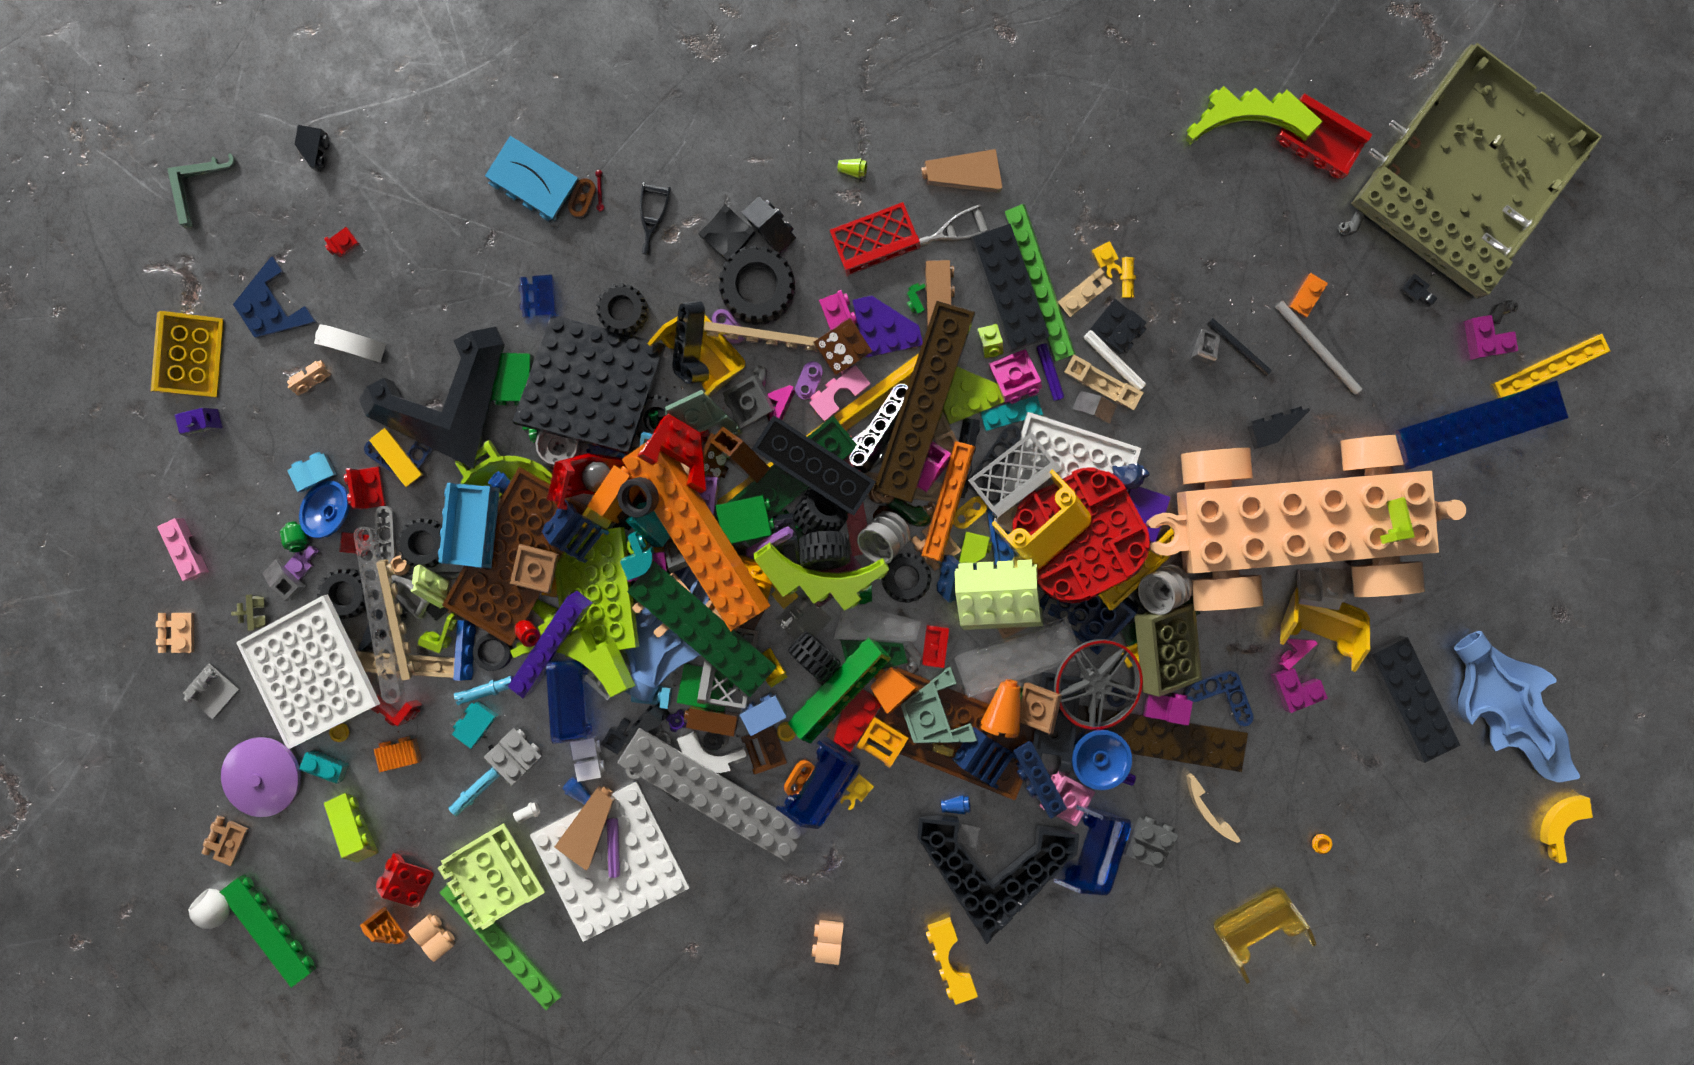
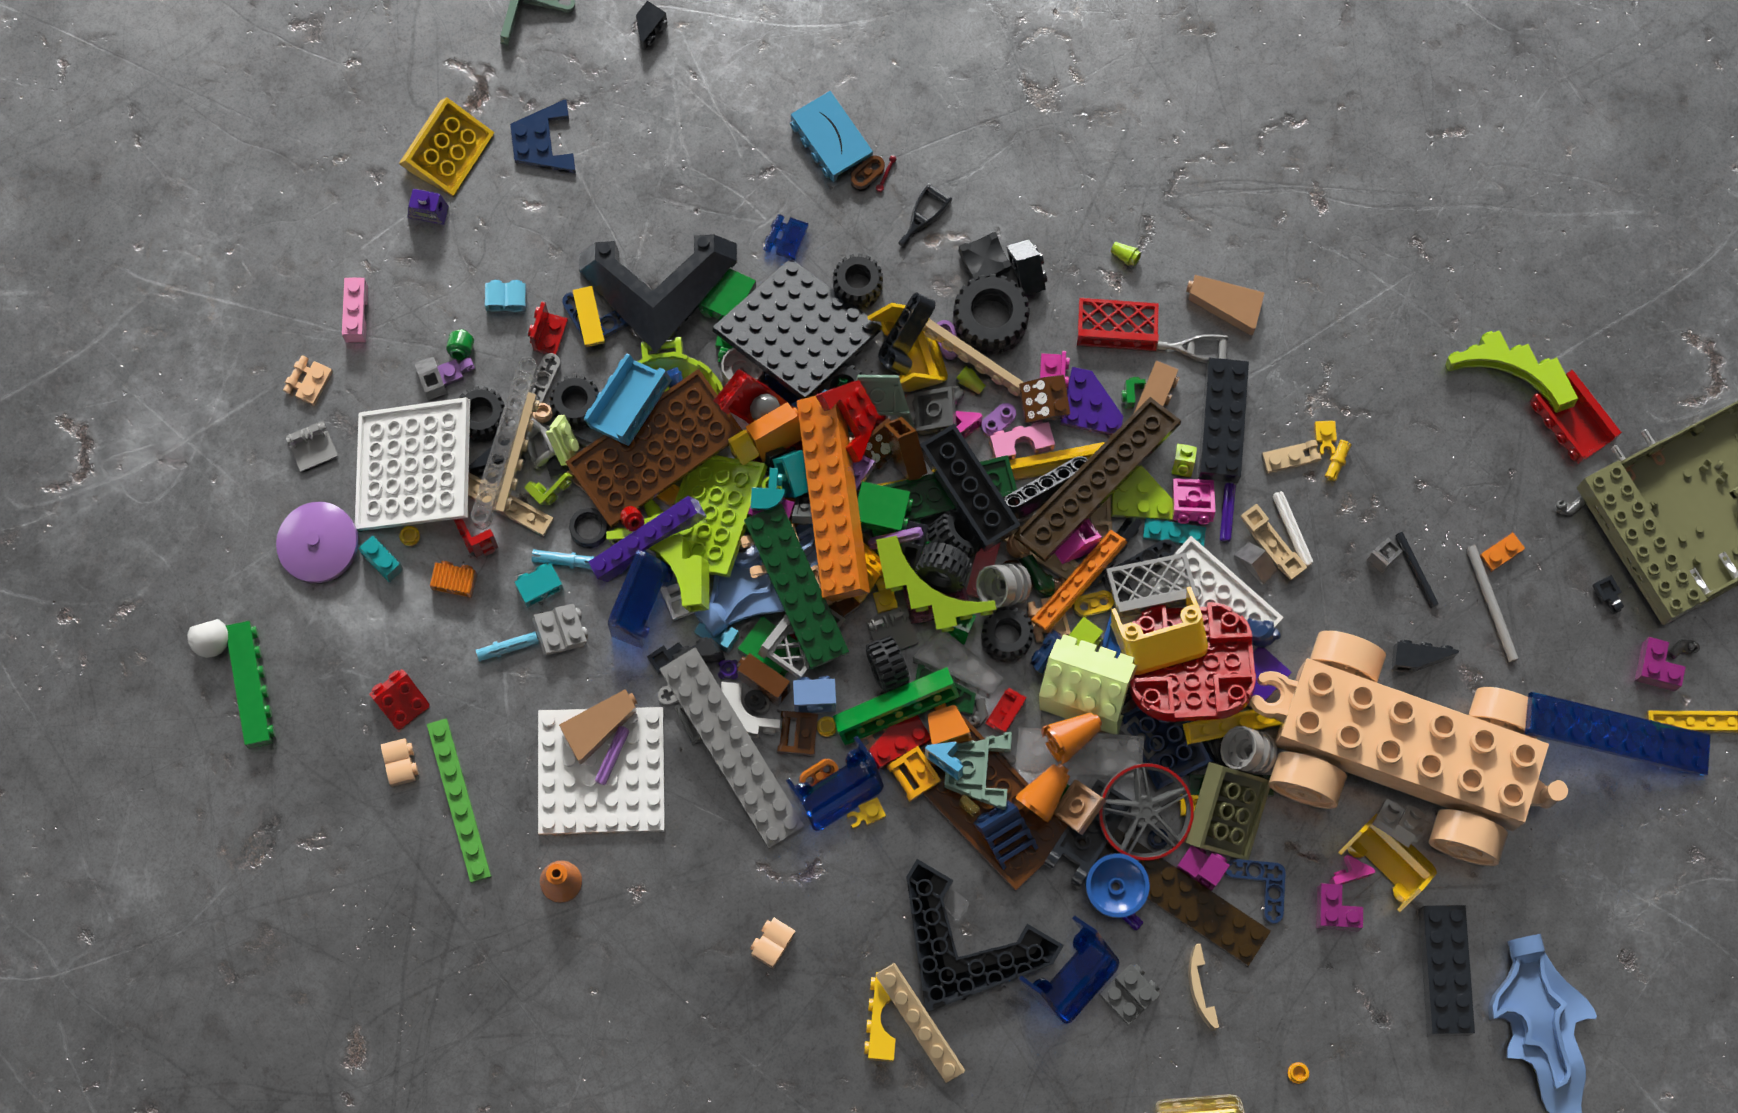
camera: 25 degrees right, 15 degrees down
medium nougat plate [201,816,249,866] -> none
olive hips [231,594,265,631] -> none
light nougat hinge [287,360,332,396] -> none
blue dish [299,481,350,539] -> none
white arch [314,325,386,363] -> none
red bracket [324,227,360,258] -> none
lime wedge [324,793,379,863] -> none
red bracket [339,532,372,555] -> none
orange wedge [360,906,408,944] -> none
yellowish green slope [438,823,545,930] -> none
blue plate [453,620,476,681] -> none
medium nougat plate [510,544,559,594] -> none
white pin [513,802,540,824] -> none
dark blue plate [541,500,609,563] -> none
blue cone [562,777,591,805] -> none
white piece [570,736,606,782] -> none
black tyre [617,477,659,518] -> none
yellow slope [762,648,787,688] -> none
blue cone [941,795,971,815] -> none
bright green plate [1005,204,1075,361] -> none
dark blue bracket [1014,741,1067,818] -> none
bright pink plate [1039,771,1095,826] -> none
black plate [1089,299,1147,355] -> none
lime bracket [1380,497,1415,544] -> none
none -> orange cone [540,861,582,902]
none -> tan plate [876,963,965,1083]
none -> dark azure slope [925,742,963,781]
none -> lime cone [956,366,986,395]
none -> orange cone [1041,713,1102,764]

